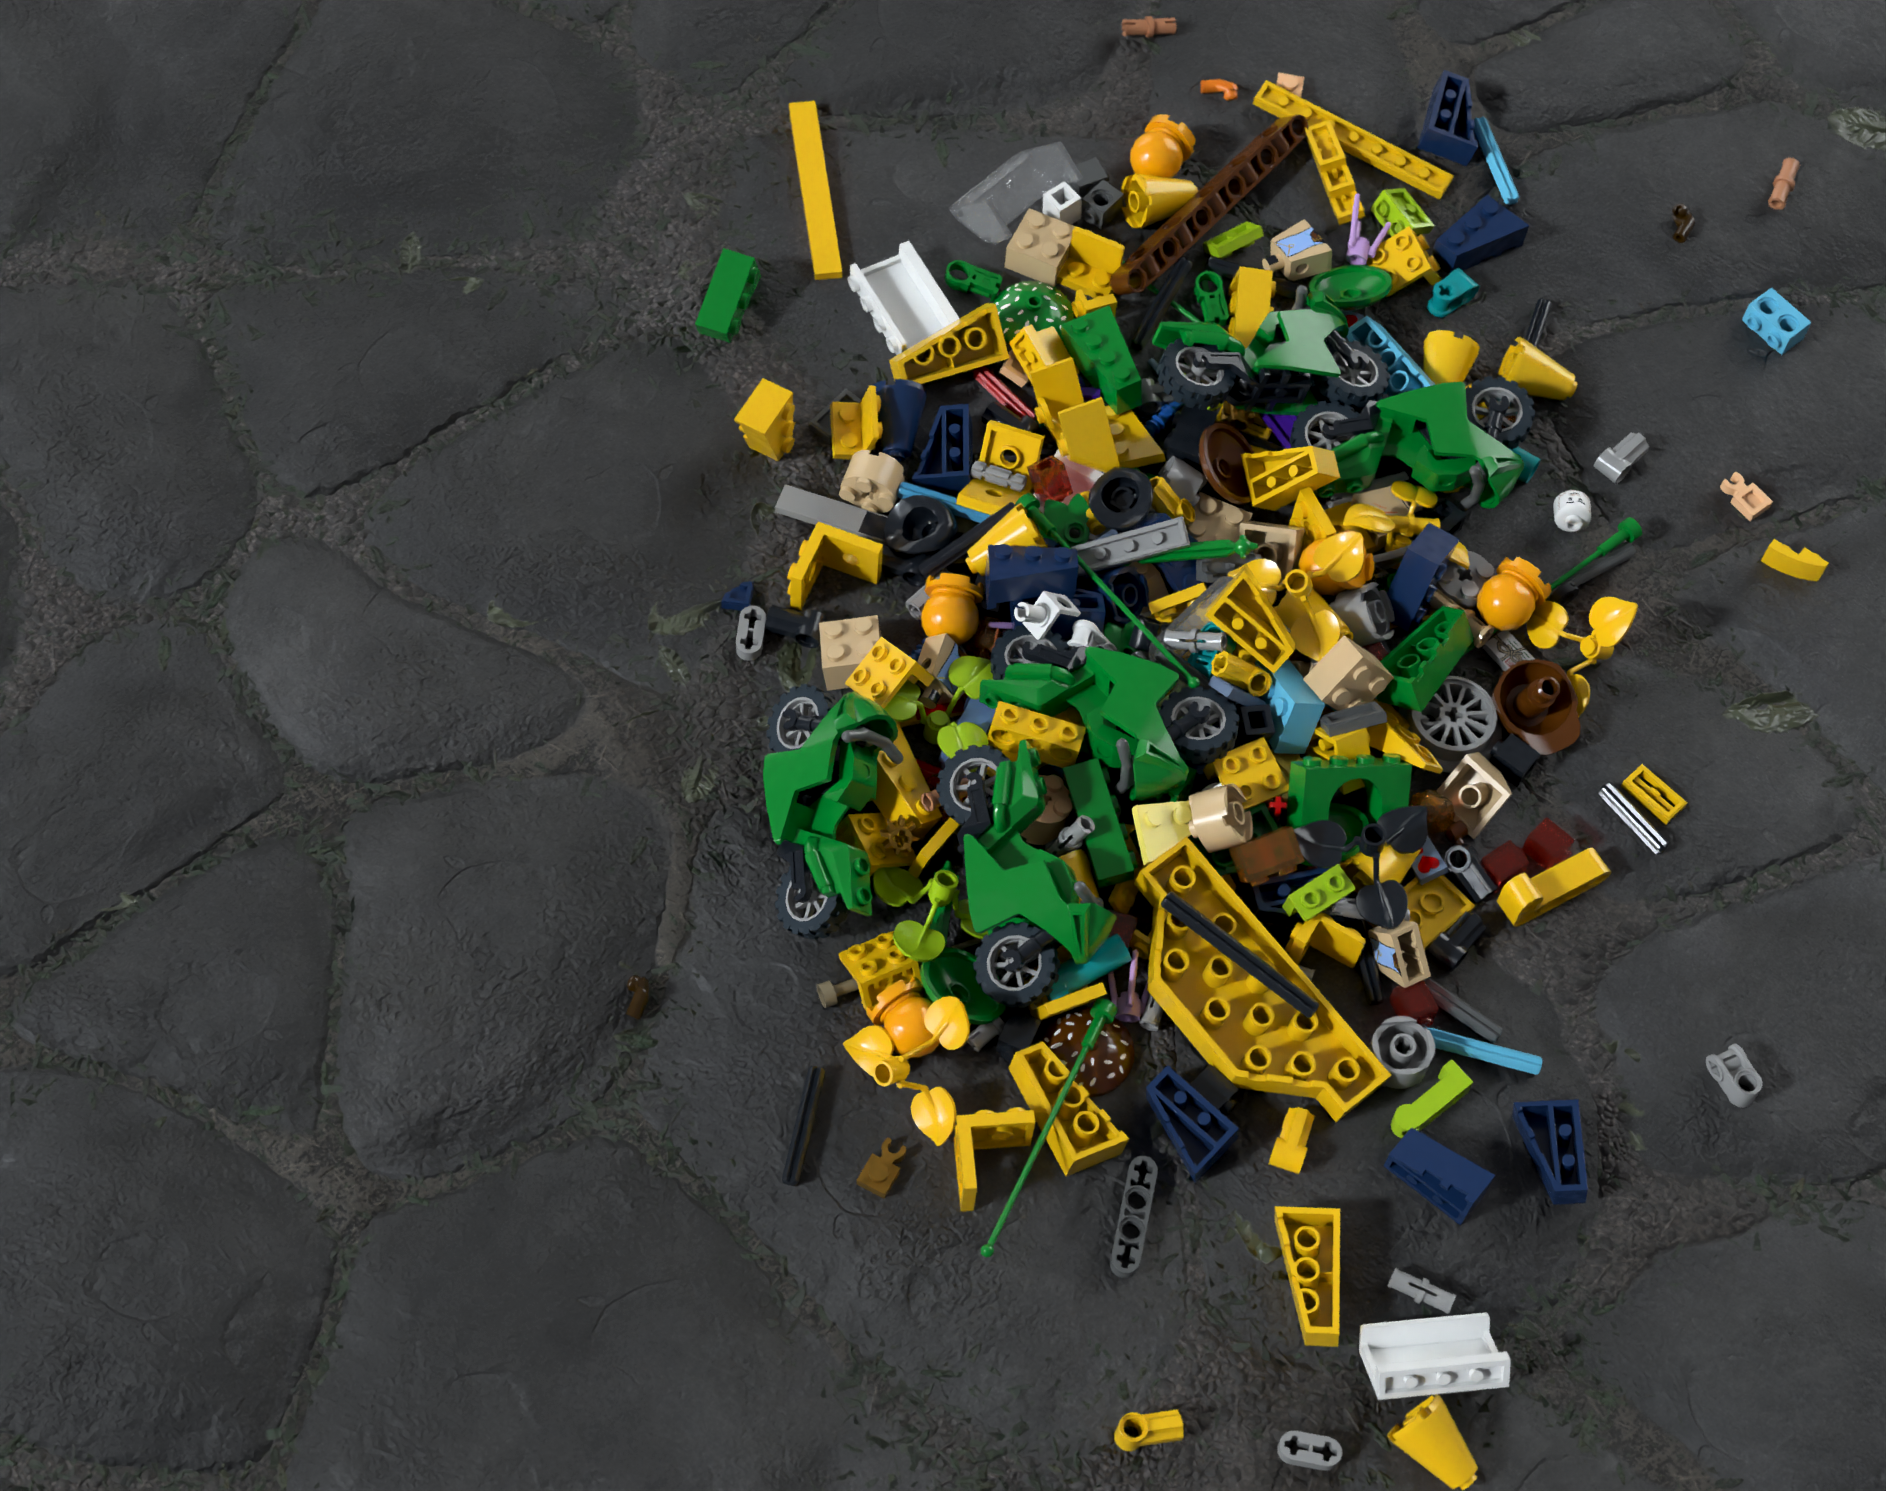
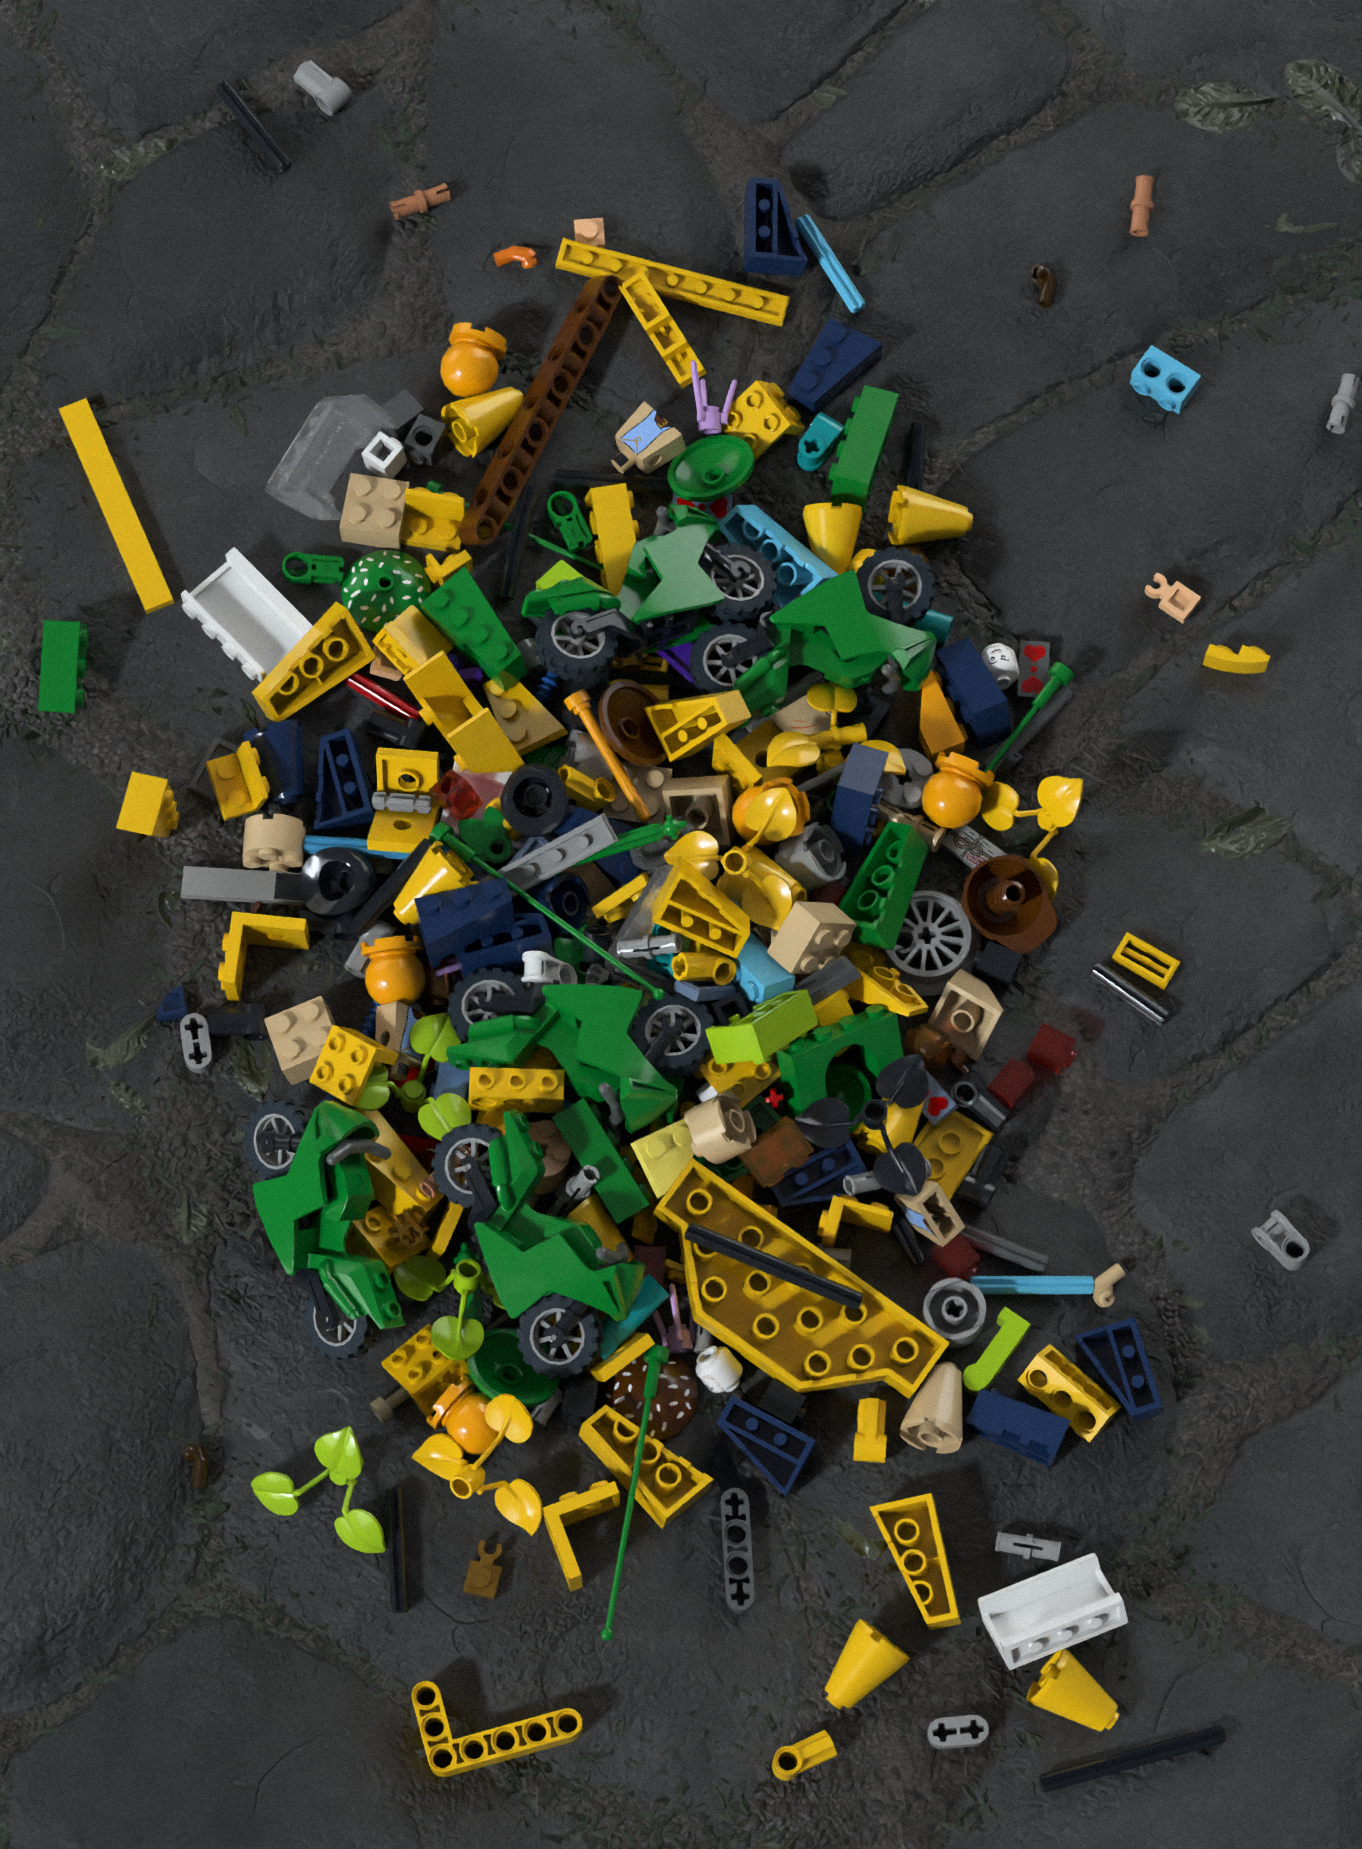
camera: 10 degrees left, 10 degrees up
white bracket [1014,591,1081,640] -> none
lime plate [1202,221,1264,259] -> none
lime bracket [1282,864,1355,922] -> none
lime bracket [1370,188,1435,237] -> none
yellow beam [1497,847,1611,927] -> none
light grey piece [1594,432,1650,484] -> none
none -> lime plant [251,1426,387,1554]
none -> yellow beam [411,1681,583,1777]
none -> light orange piece [564,689,651,822]
none -> white head [696,1346,743,1393]
none -> lime wedge [705,989,818,1064]
none -> yellow cone [824,1618,910,1710]
none -> green wedge [828,385,899,520]
none -> tan cone [900,1361,963,1454]
none -> light orange slope [918,670,968,764]
none -> dark blue wedge [934,637,1012,751]
none -> dark grey tile [1016,640,1050,701]
none -> yellow brick [1018,1344,1122,1443]
none -> tan arm [1093,1263,1126,1307]

